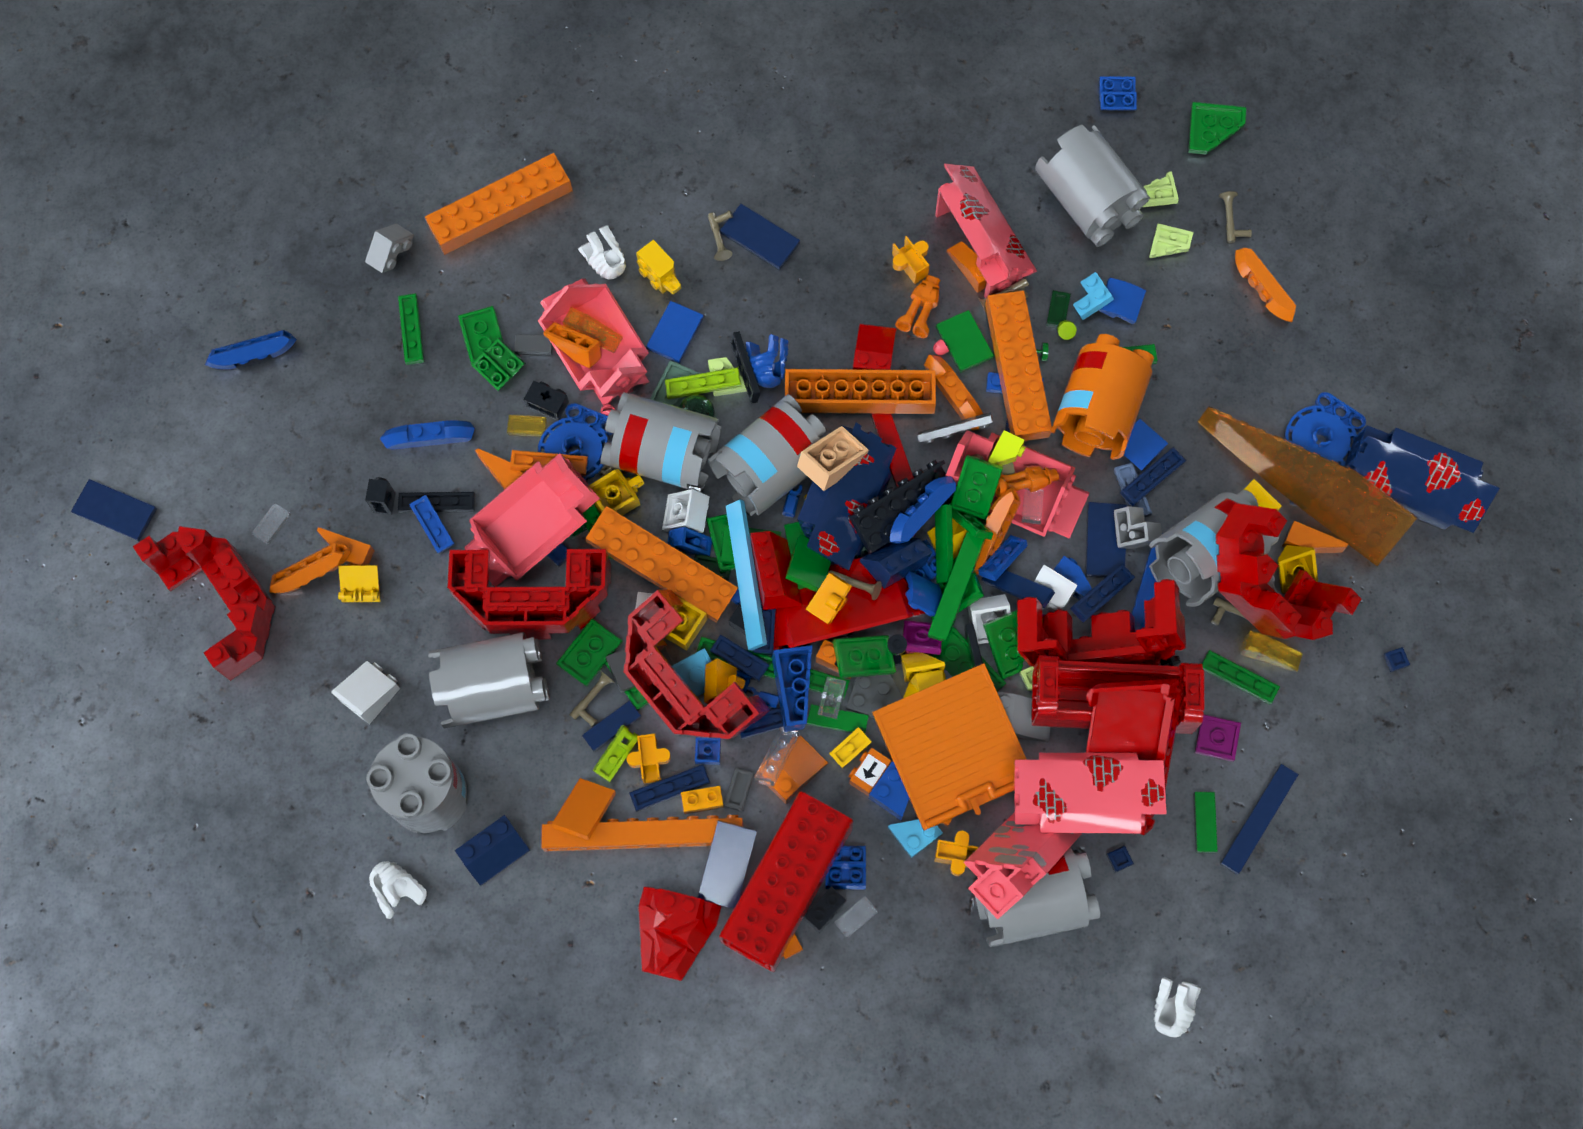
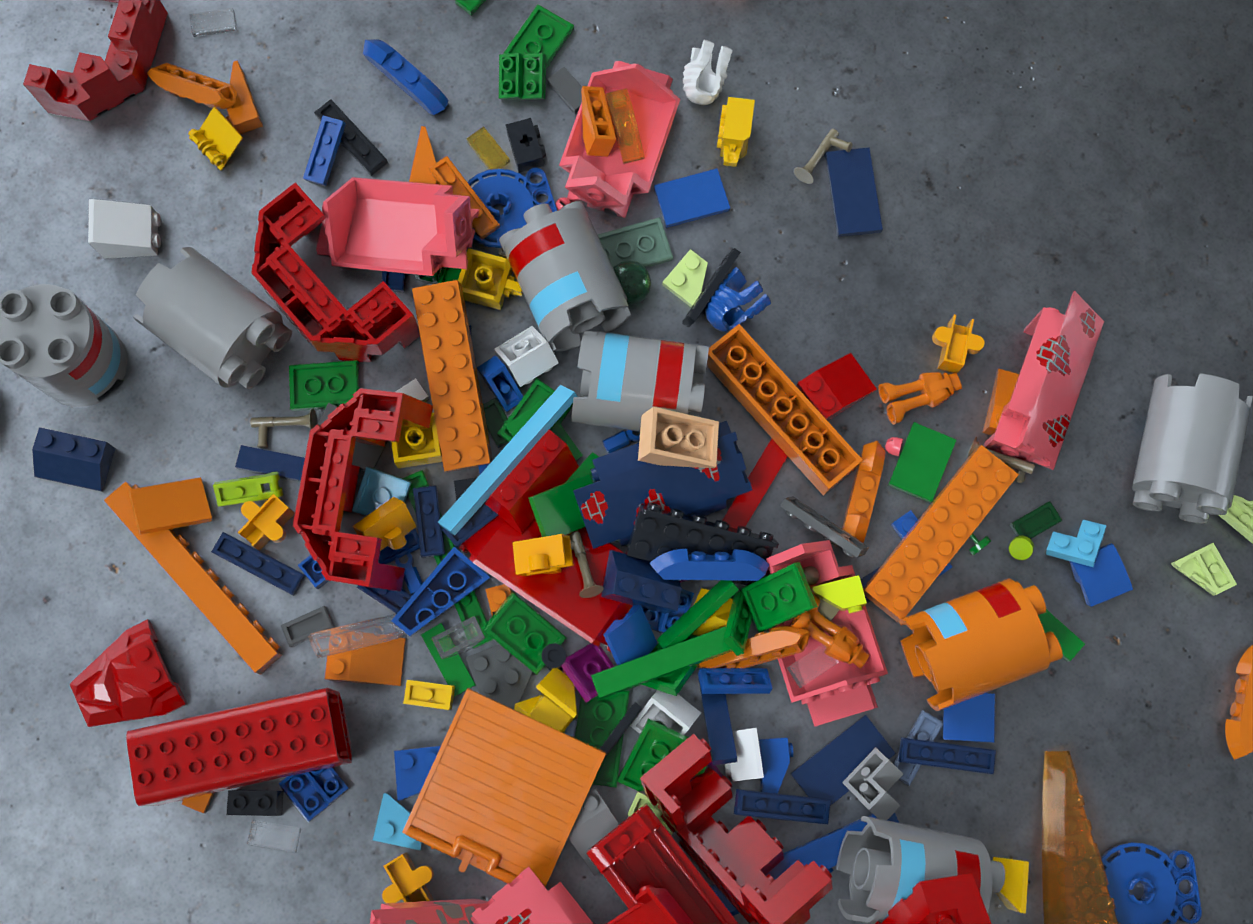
camera: 45 degrees right, 5 degrees up
black brick [365,477,396,515] -> none
lime tile [665,367,741,399] -> none
light orange piece [681,786,724,814] -> none
tile [698,820,757,909] -> none
brick [849,748,892,797] -> none

